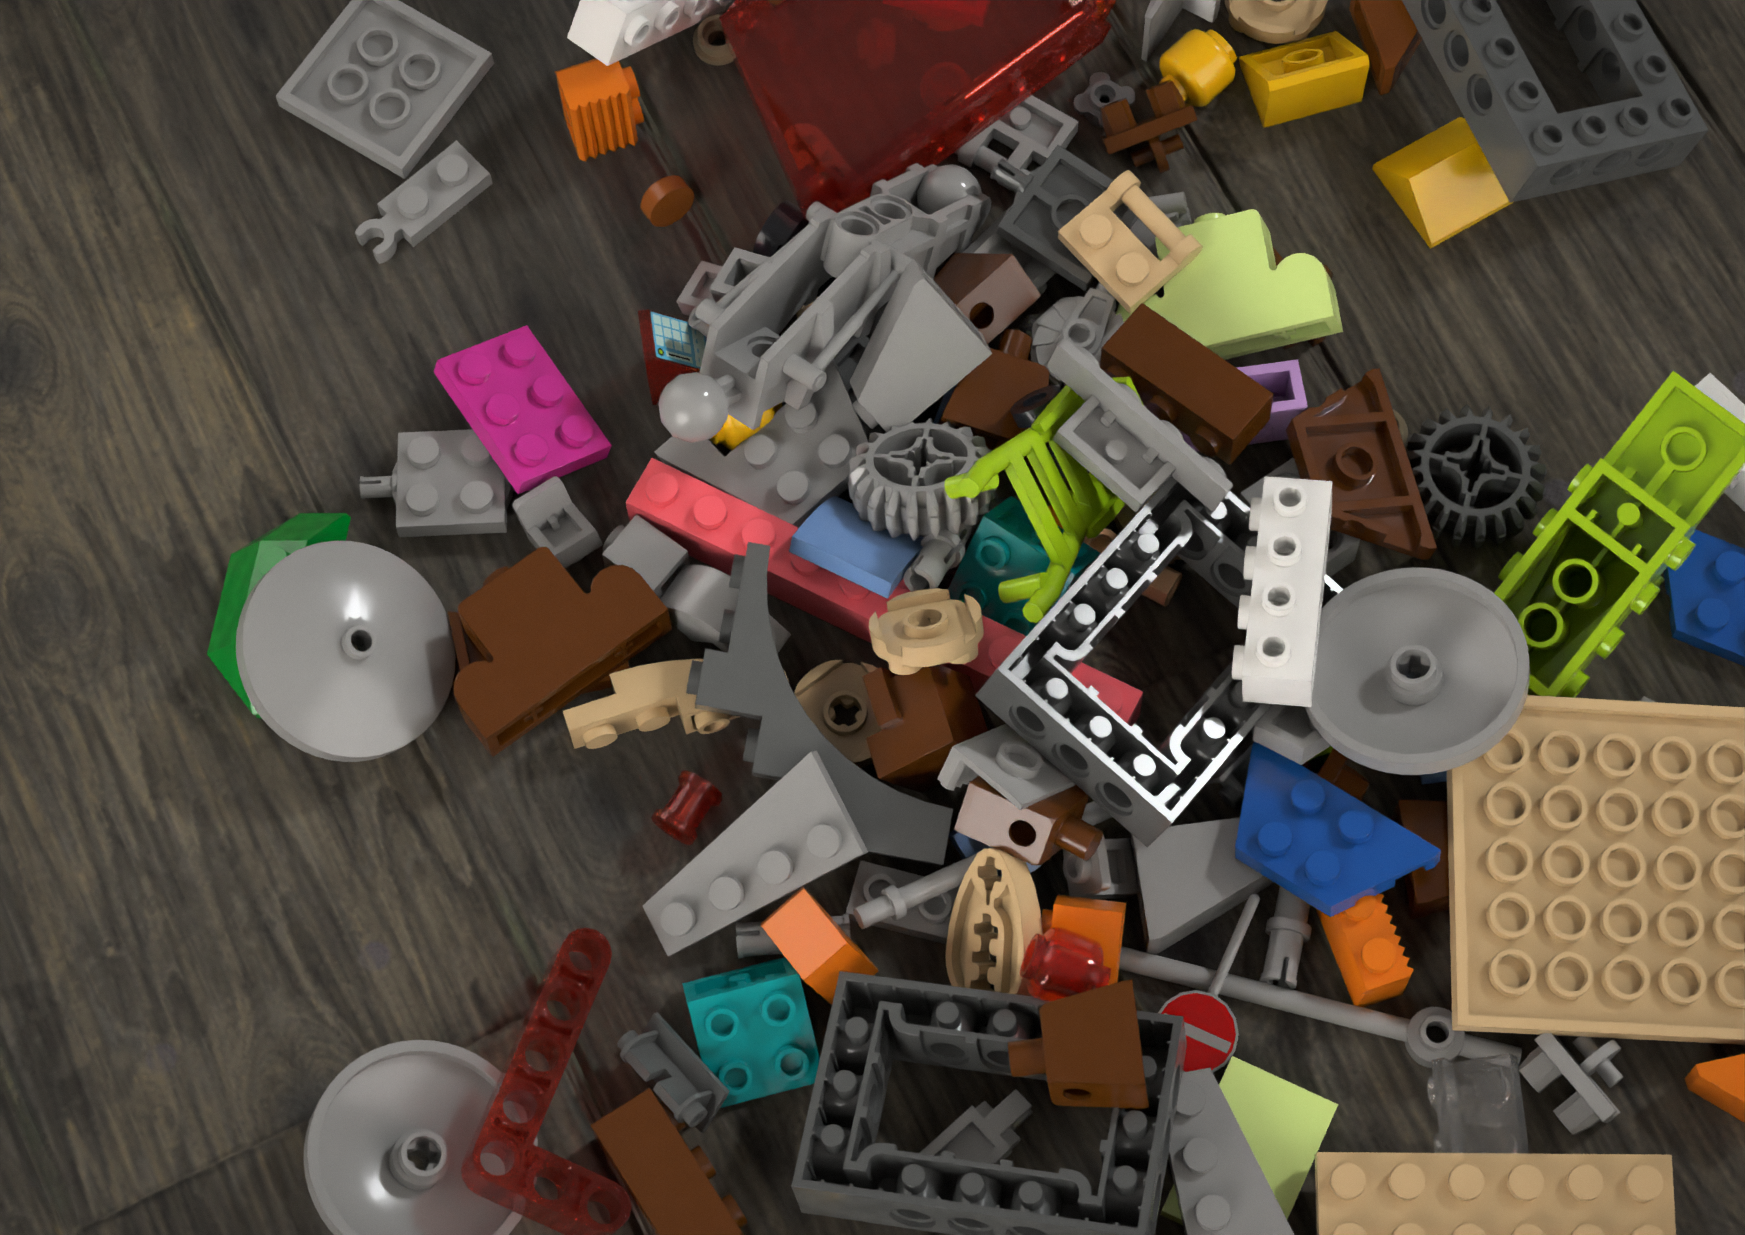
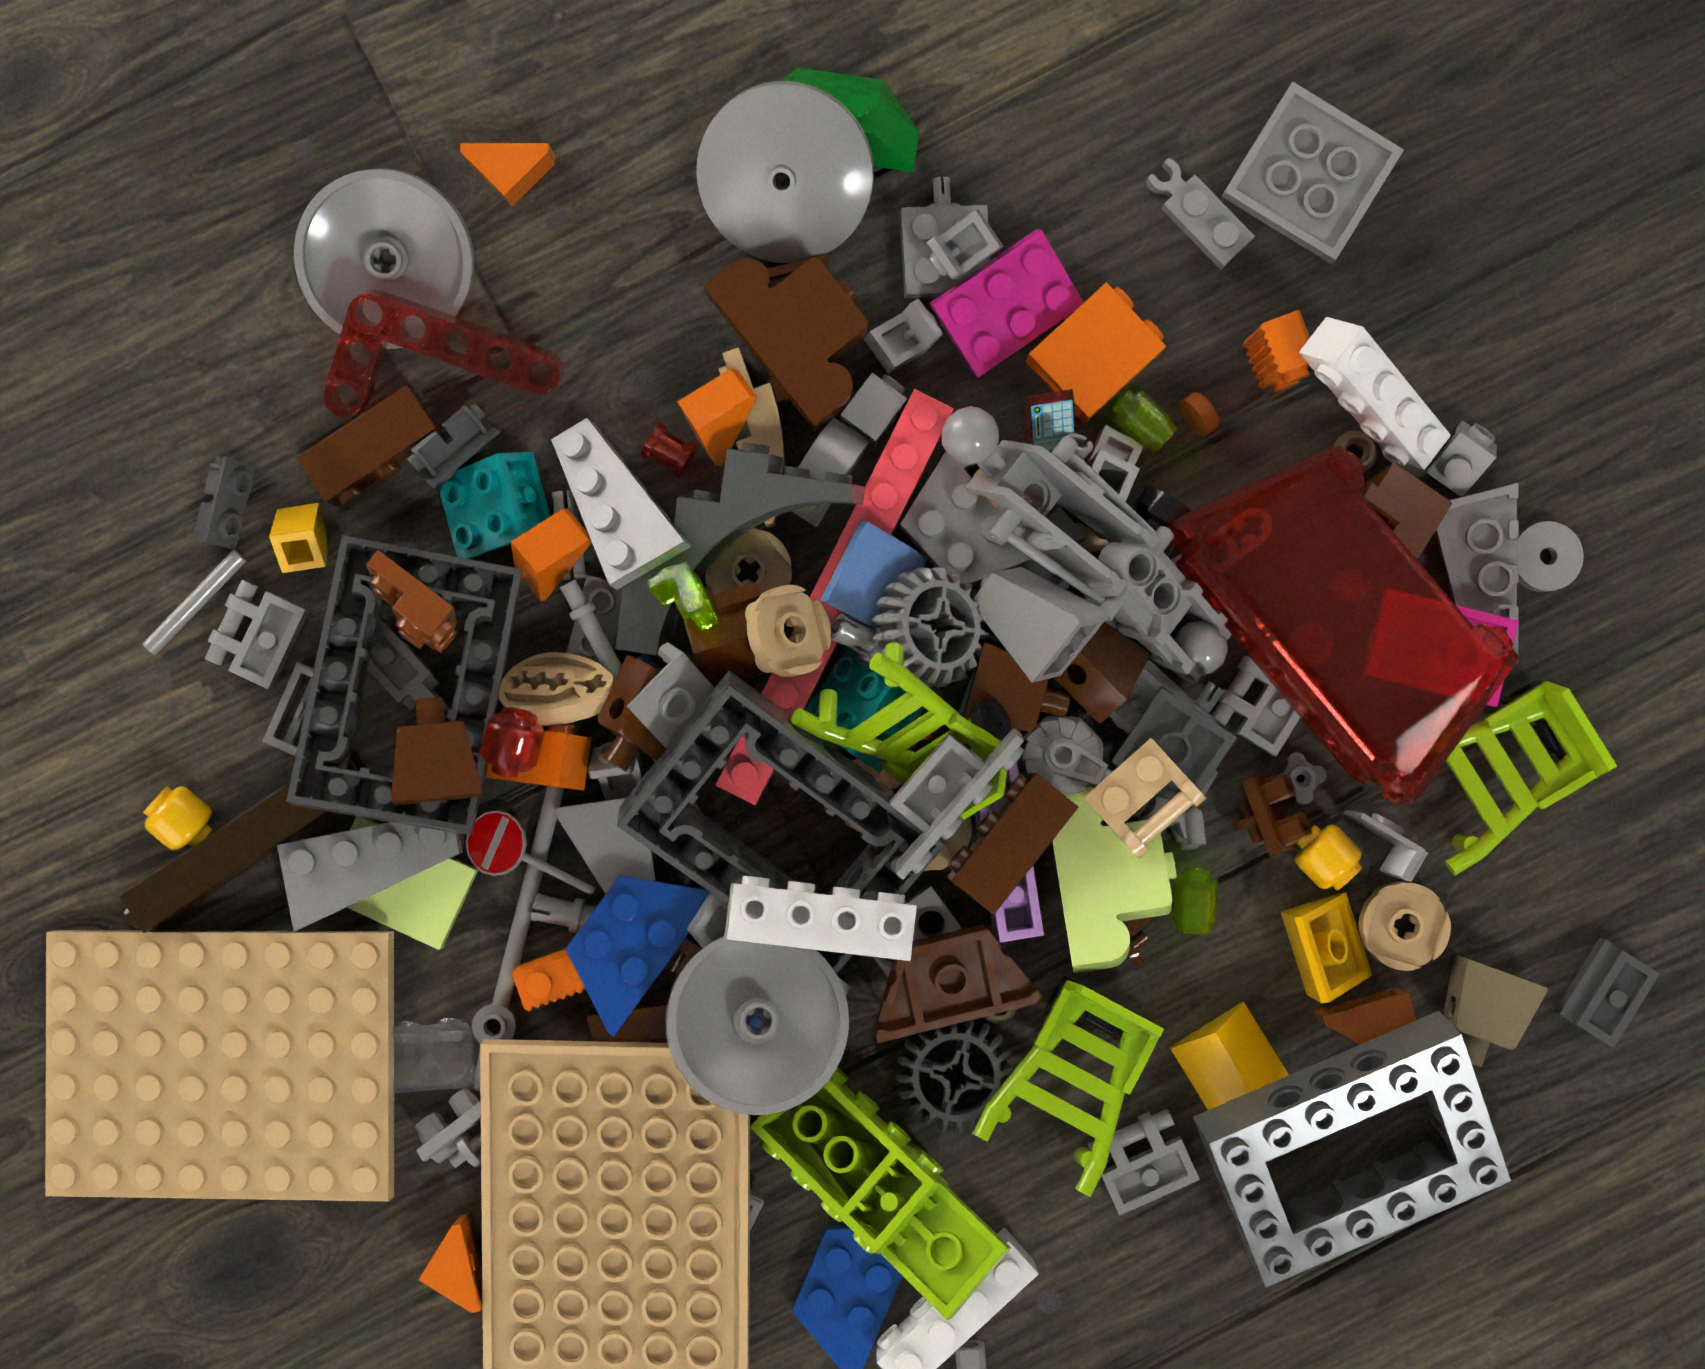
camera: 85 degrees right, 20 degrees up
none -> dark orange plate [366,550,458,653]
none -> orange slope [460,143,555,207]
none -> clear neon green bracket [647,561,719,631]
none -> orange slope [677,369,757,466]
none -> light grey bracket [927,210,1004,279]
none -> lime hand [972,975,1164,1197]
none -> orange brick [1025,282,1166,425]
none -> light grey plate [1087,1108,1200,1216]
none -> clear neon green brick [1112,389,1177,453]
none -> clear neon green brick [1172,868,1219,934]

